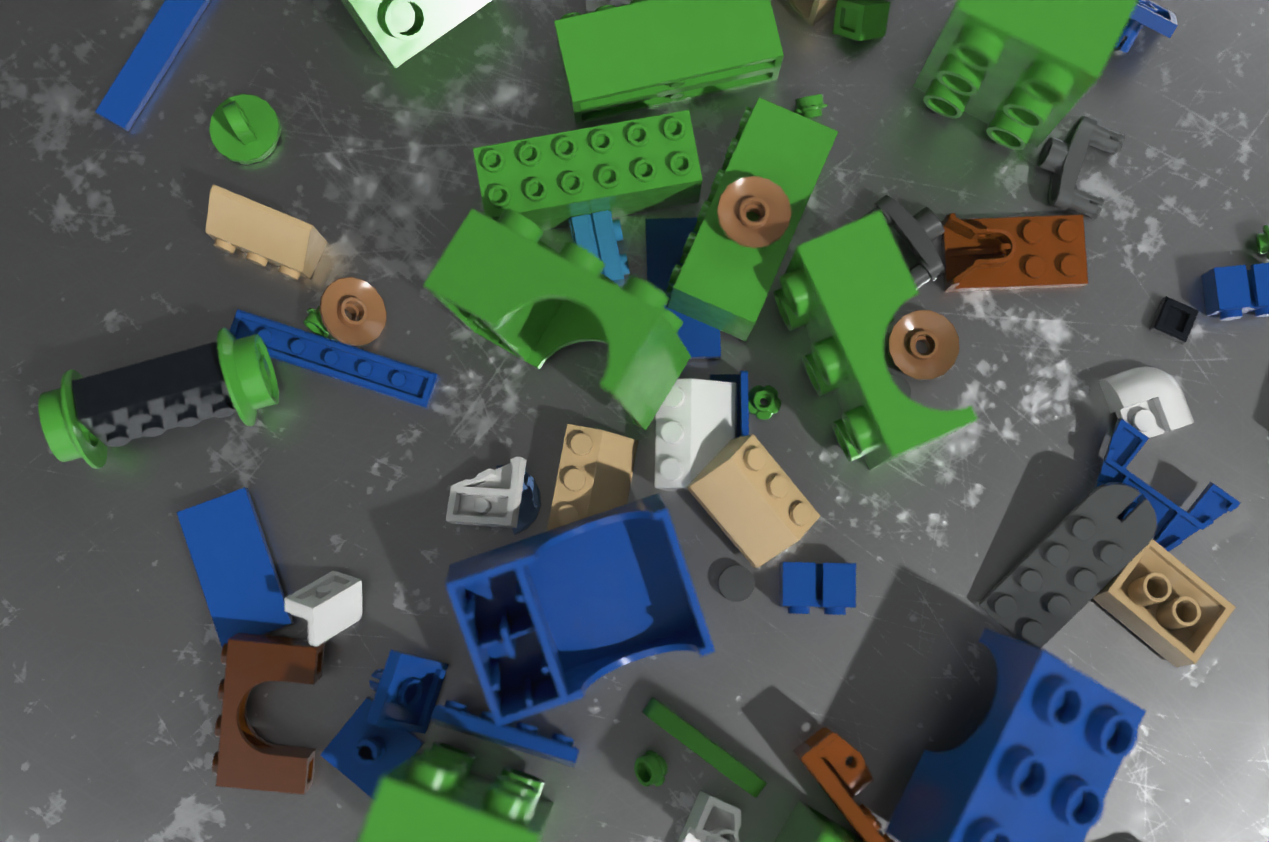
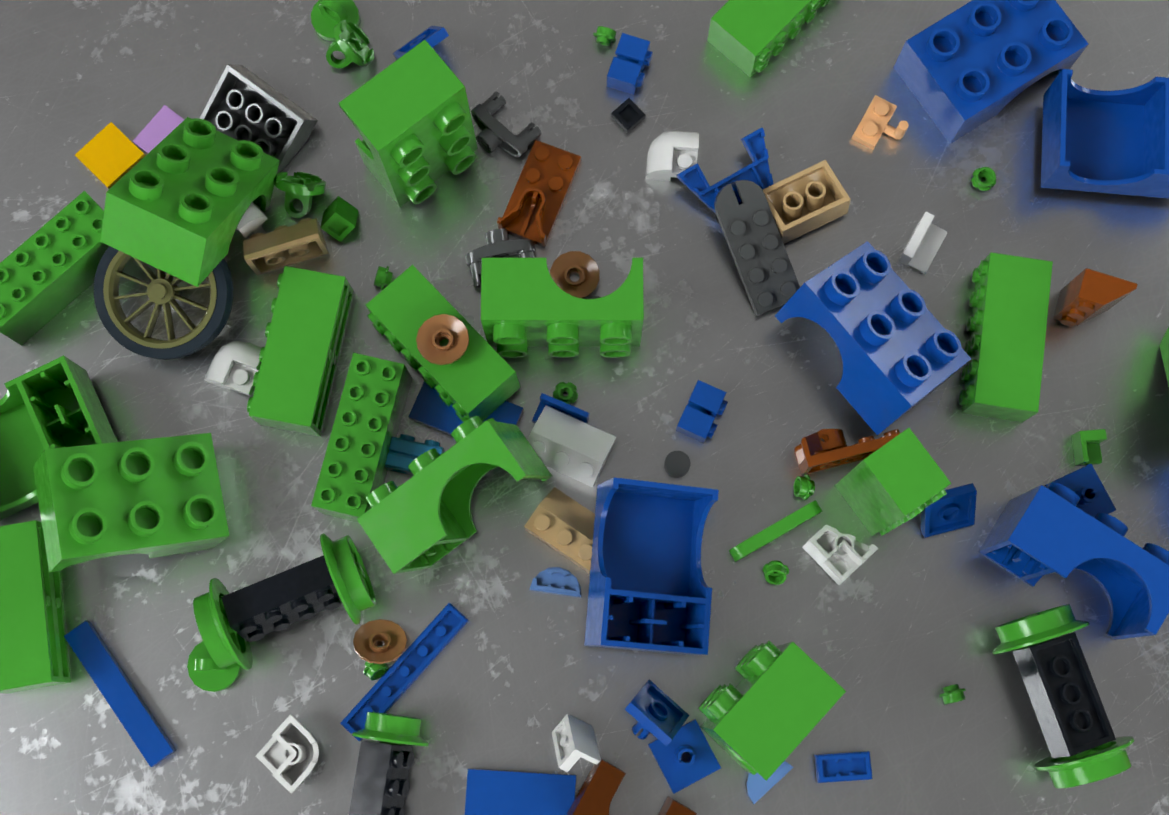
camera: 65 degrees left, 5 degrees down
tan slope [205,184,327,281] -> none
blue tile [431,700,579,768] -> none
white wing [446,457,527,528] -> none
tan slope [686,434,820,568] -> none
none -> brick [193,533,376,670]
none -> white brick [255,714,319,794]
none -> bright green plate [793,474,815,500]
none -> white panel [898,212,947,274]

